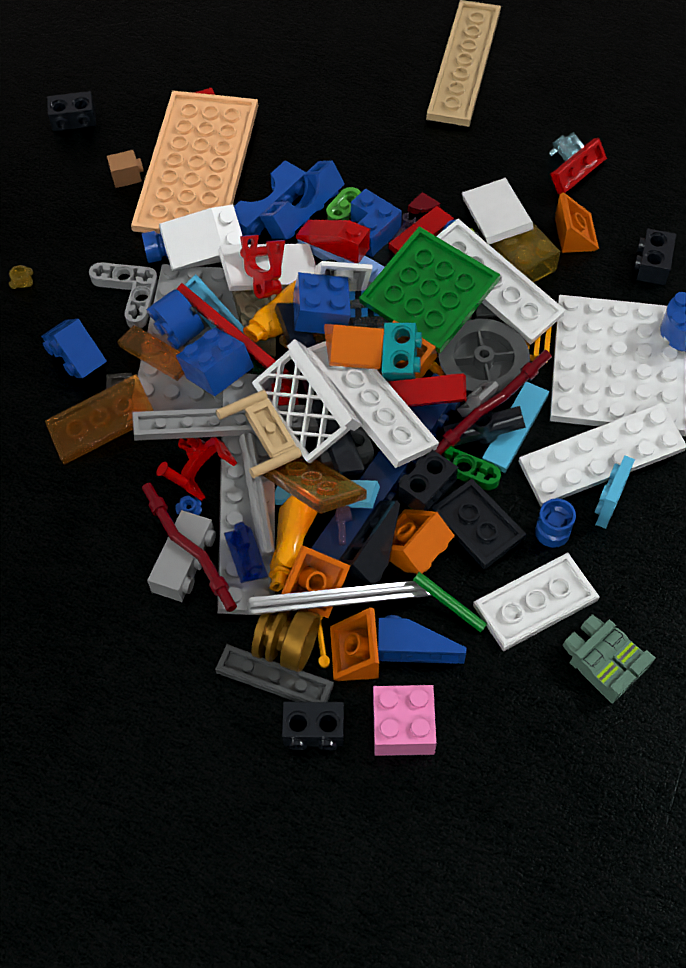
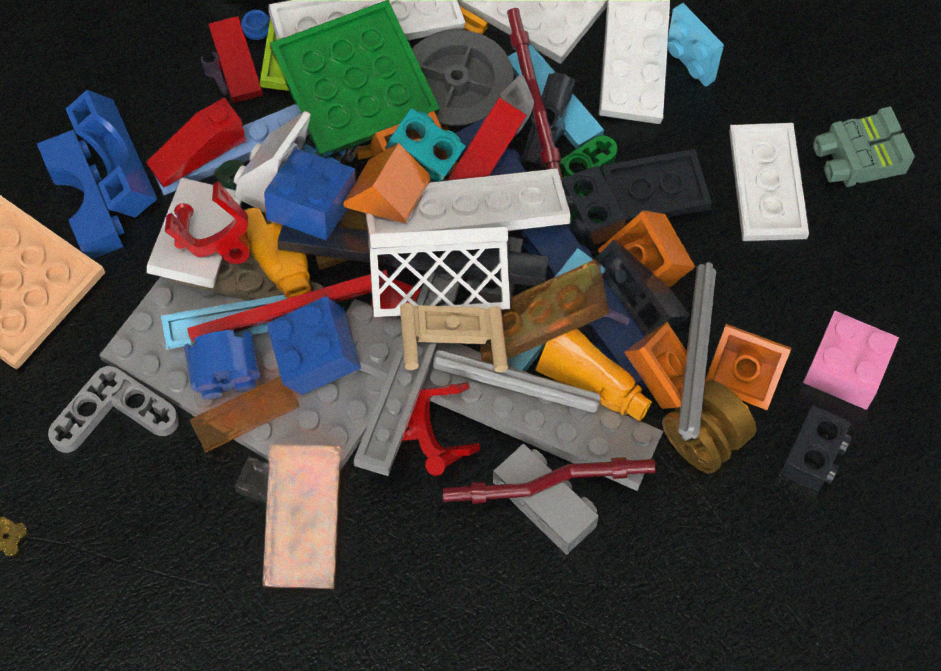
camera: 65 degrees left, 5 degrees up
blue brick [41,319,107,378] -> none
blue wheel [142,231,169,263] -> none
white slope [159,205,242,271] -> none
blue plate [175,496,202,516] -> none
dark grey tile [215,644,334,702] -> none
clear blue hinge [224,522,268,583] -> none
bright green plate [326,187,361,220] -> none
blue brick [351,189,402,258] -> none
blue slope [378,615,466,664] -> none
dark red tile [408,192,440,214] -> none
green bar [413,571,487,632] -> none
blue wheel [535,498,576,548] -> none

